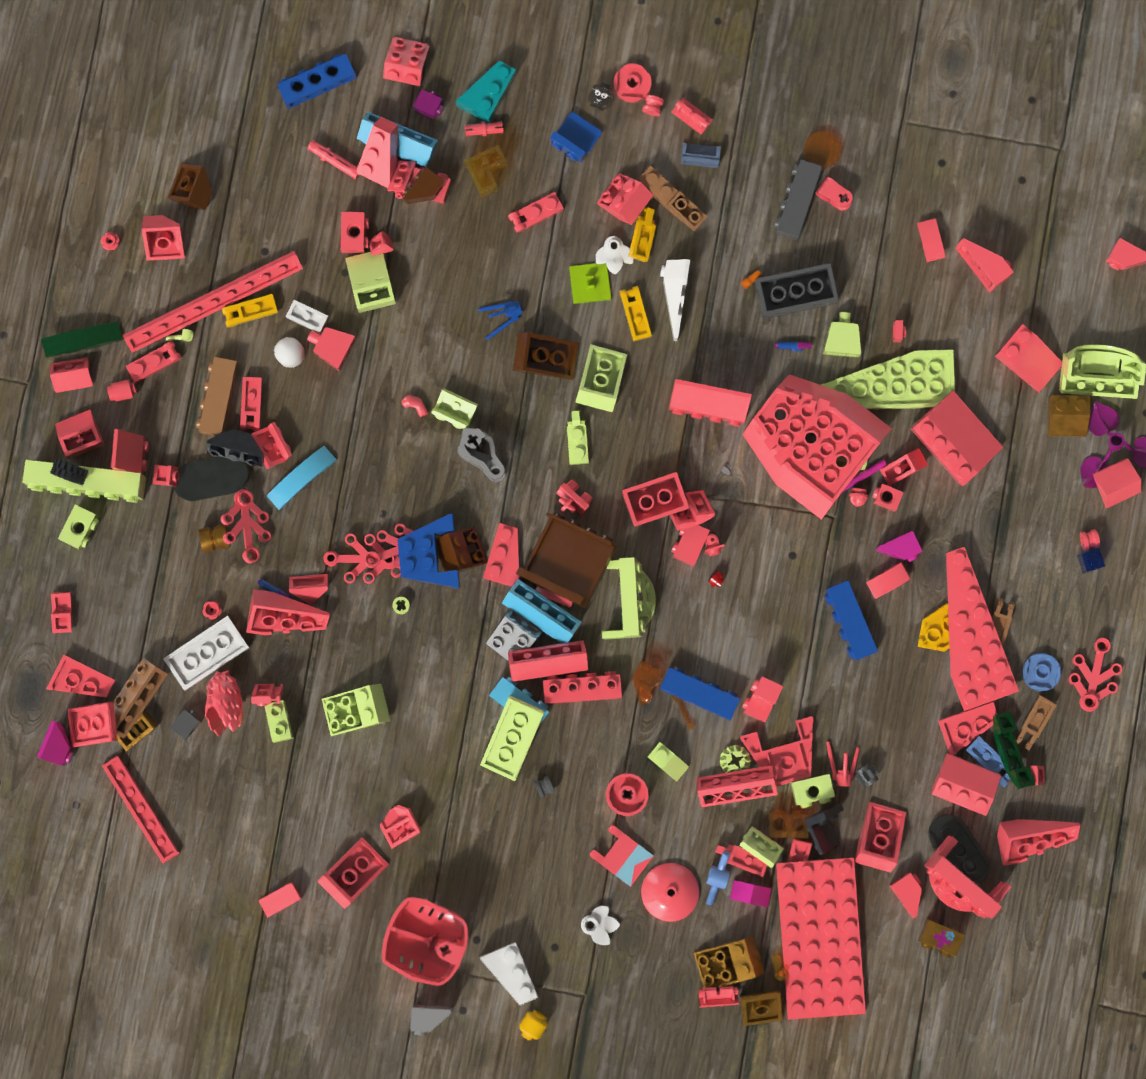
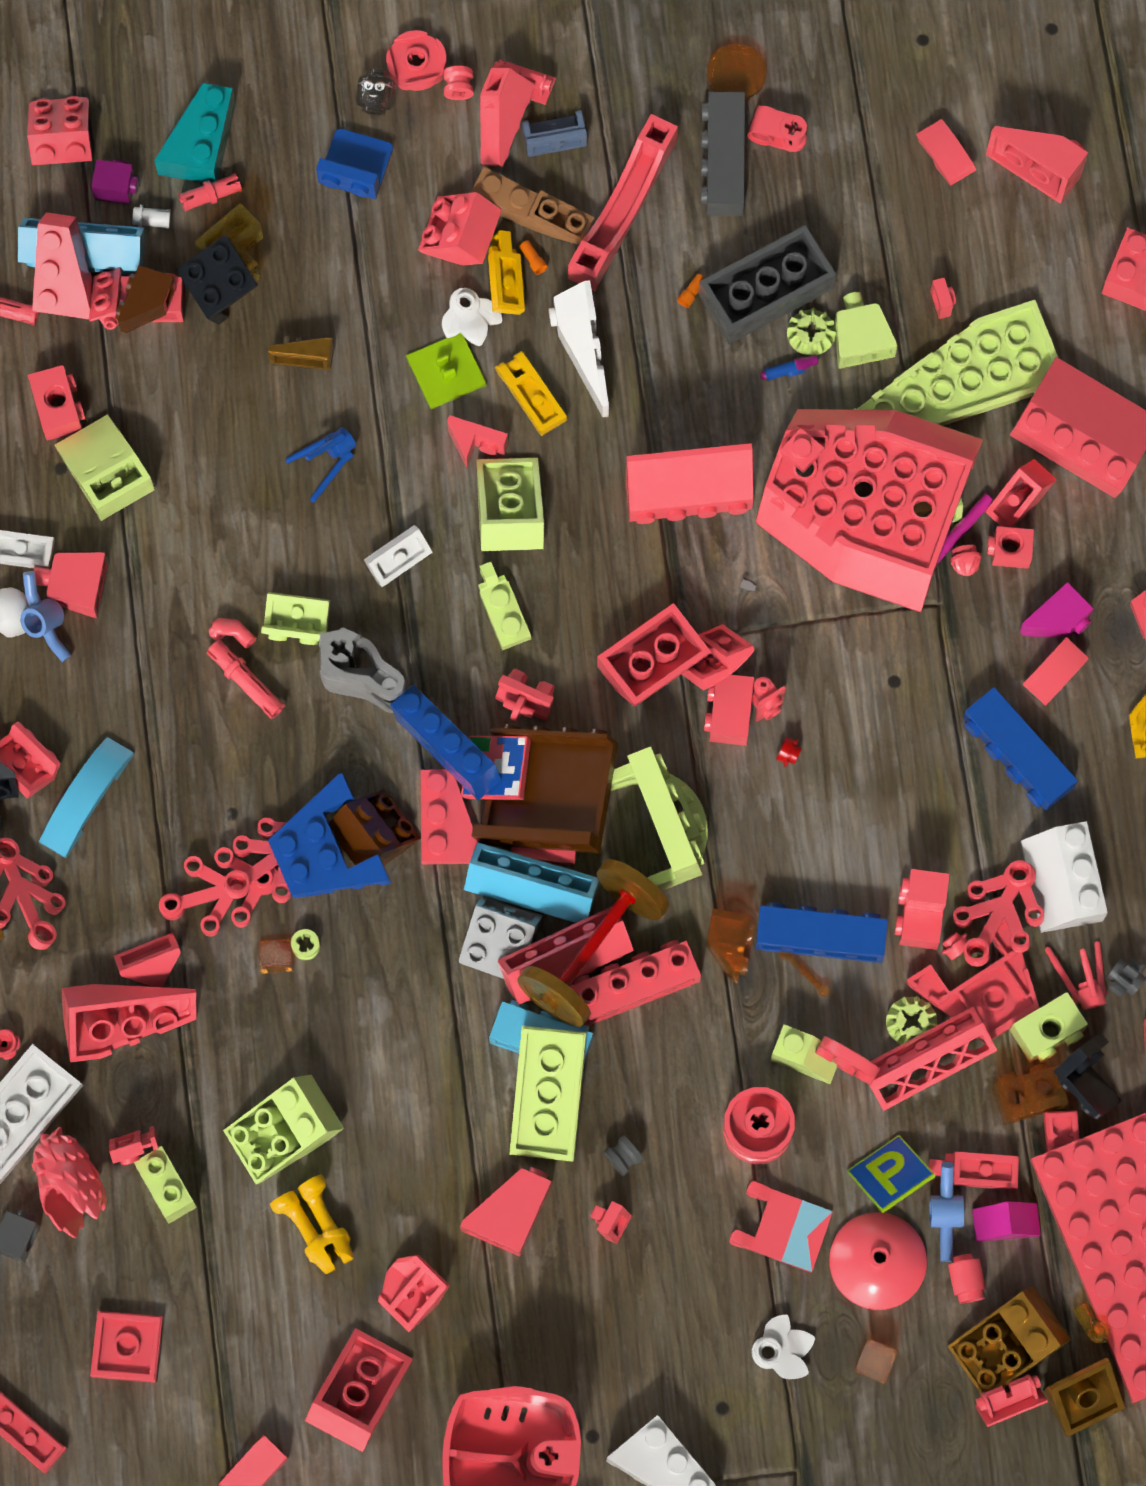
camera: 15 degrees left, 10 degrees down
blue piece [258,579,292,598] -> none
coral slope [369,231,394,256] -> none
coral plate [508,192,564,233] -> none
reddish brown slope [513,332,579,380] -> none
yellowish green bracket [739,827,784,868] -> none
none -> medium blue piece [20,571,72,663]
none -> coral tile [90,1311,164,1383]
none -> white pin [132,204,171,229]
none -> black bracket [176,235,258,325]
none -> coral pin [206,639,285,719]
none -> clear orange slope [259,939,293,974]
none -> pearl gold slope [268,338,333,370]
none -> yellow piece [270,1174,354,1275]
none -> white plate [364,525,433,587]
none -> blue brick [390,685,501,801]
none -> coral slope [447,415,508,467]
none -> coral slope [460,1167,552,1257]
none -> tile [461,736,531,800]
none -> coral slope [480,68,535,167]
none -> pearl gold piece [517,859,669,1027]
none -> orange piece [519,240,548,275]
none -> coral arch [568,114,678,292]
none -> coral tile [590,1201,632,1244]
none -> coral plate [780,428,824,473]
none -> yellowish green gear [787,307,836,356]
none -> coral tile [815,1036,880,1085]
none -> blue piece [847,1135,935,1213]
none -> clear orange slope [855,1338,898,1384]
none -> coral plate [942,932,968,960]
none -> coral brick [948,1254,986,1304]
none -> coral plant [953,860,1044,967]
none -> white slope [1021,821,1108,933]

